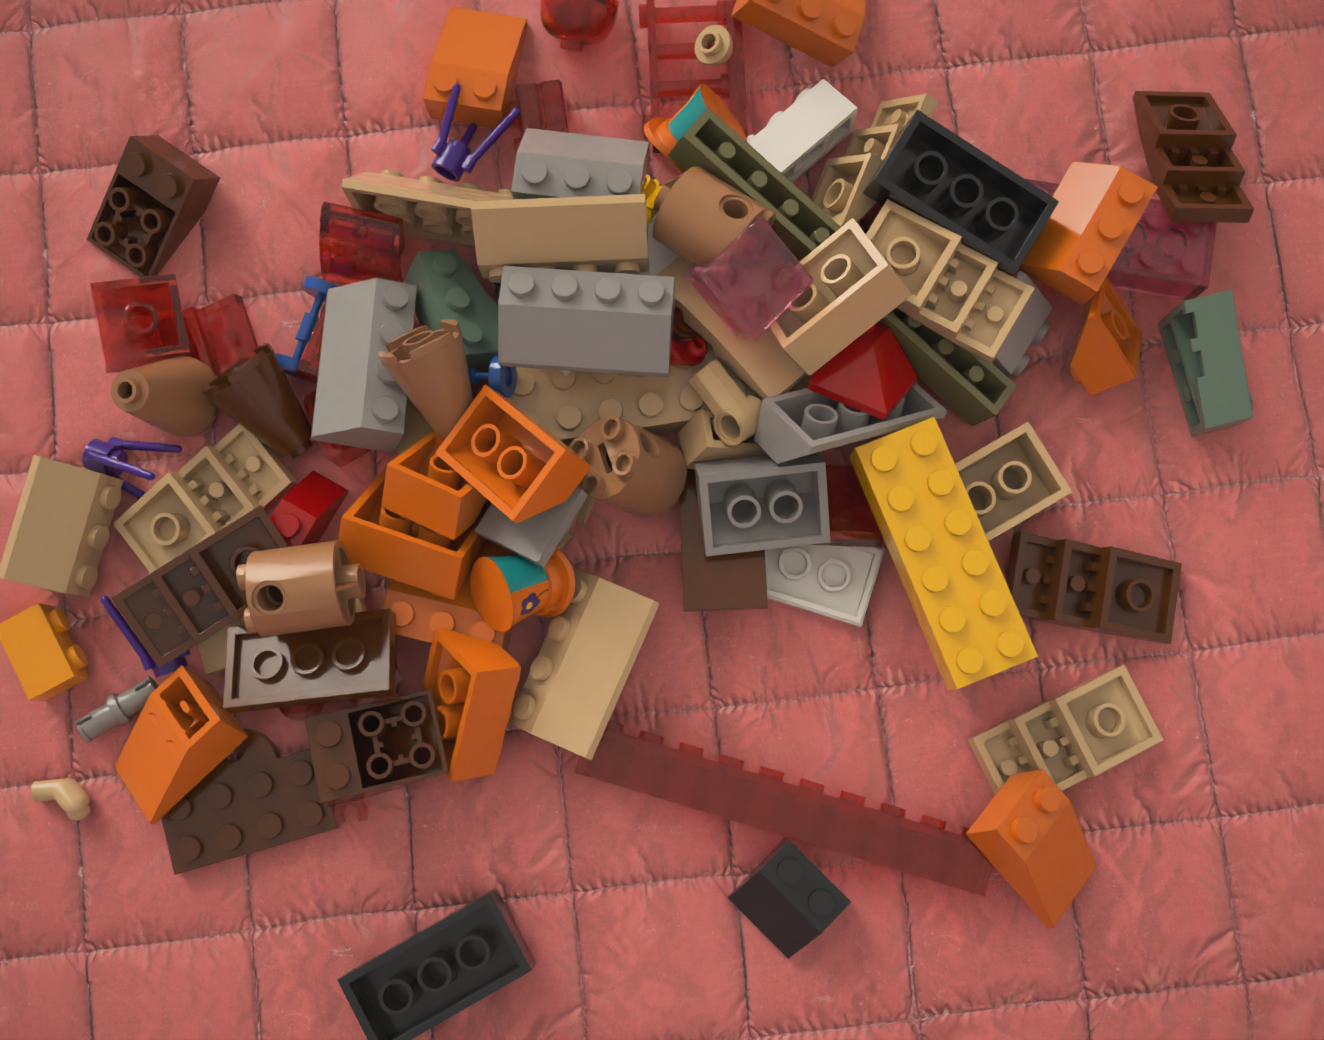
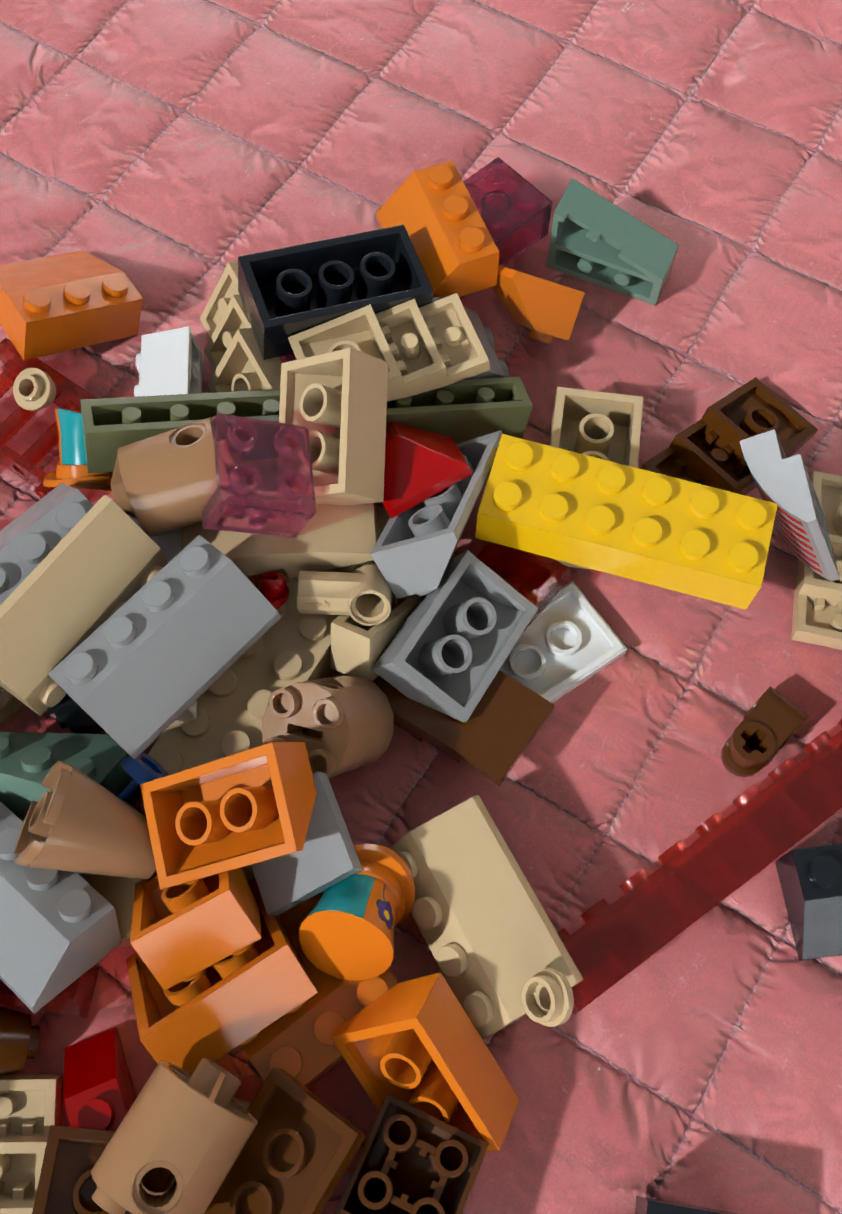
camera: 55 degrees left, 15 degrees down
reddish brown slope [1133,91,1254,223] -> none
none -> tan plate [521,968,574,1027]
none -> reddish brown piece [721,686,809,777]
none -> slope [739,429,840,582]

